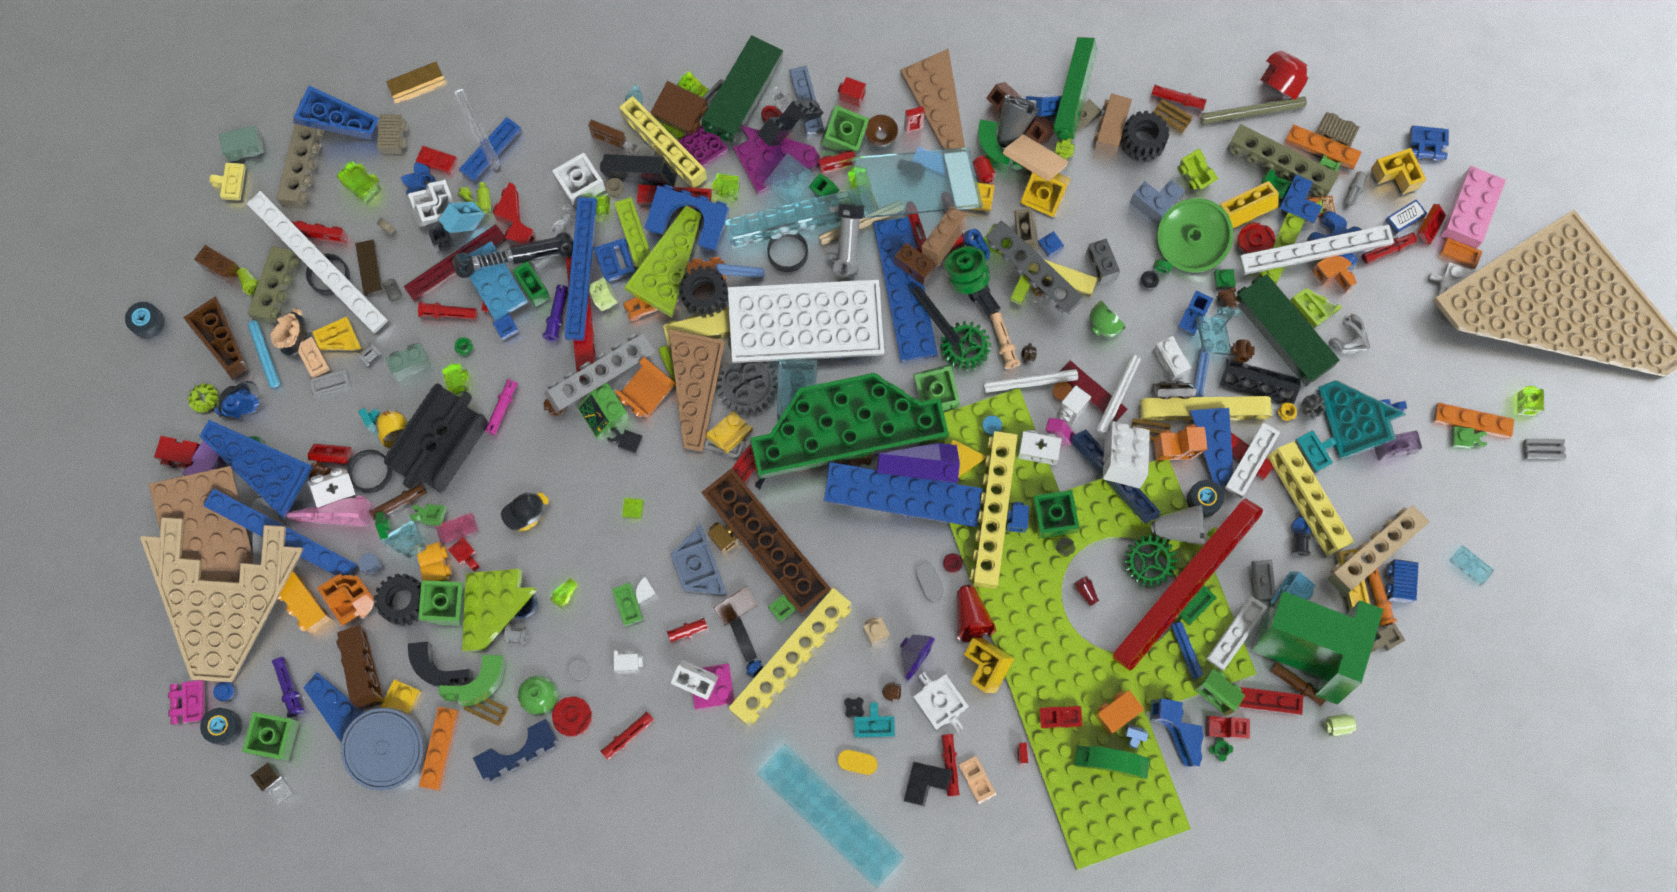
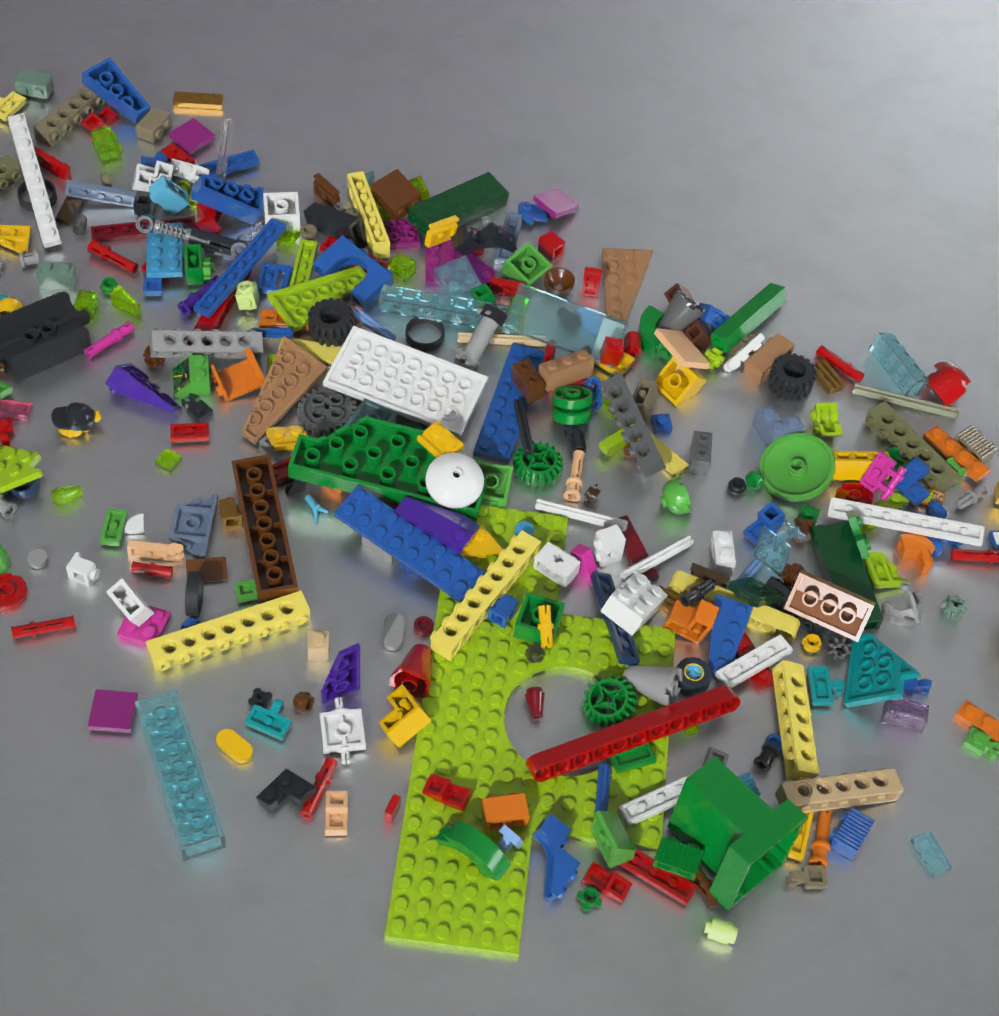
camera: 20 degrees right, 20 degrees down
none -> sand blue tile [66,180,136,207]
none -> red slope [81,106,119,133]
none -> magenta tile [88,689,138,733]
none -> dark purple wedge [105,363,182,412]
none -> clear neon green slope [110,285,142,320]
none -> light nougat hinge [127,540,185,562]
none -> magenta tile [168,118,216,154]
none -> white hinge [170,159,210,183]
none -> red plate [170,422,209,443]
none -> blue wedge [191,174,264,225]
none -> bright green plate [203,257,215,280]
none -> blue axle [251,328,293,338]
none -> medium azure bar [305,495,328,523]
none -> yellow plate [417,421,464,458]
none -> yellow plate [424,215,459,248]
none -> white dish [425,453,484,508]
none -> blue plate [518,201,548,225]
none -> tile [532,187,580,219]
none -> yellow pin [538,605,554,648]
none -> red brick [600,336,624,367]
none -> green brick [653,836,704,881]
none -> black pin [680,579,715,607]
none -> white hinge [723,333,765,373]
none -> clear green plate [728,576,783,608]
none -> nougat slope [784,570,875,642]
none -> green plate [846,511,871,559]
none -> dark pink plate [860,452,907,501]
none -> clear light blue brick [868,332,929,397]
none -> sand green gear [941,595,967,619]

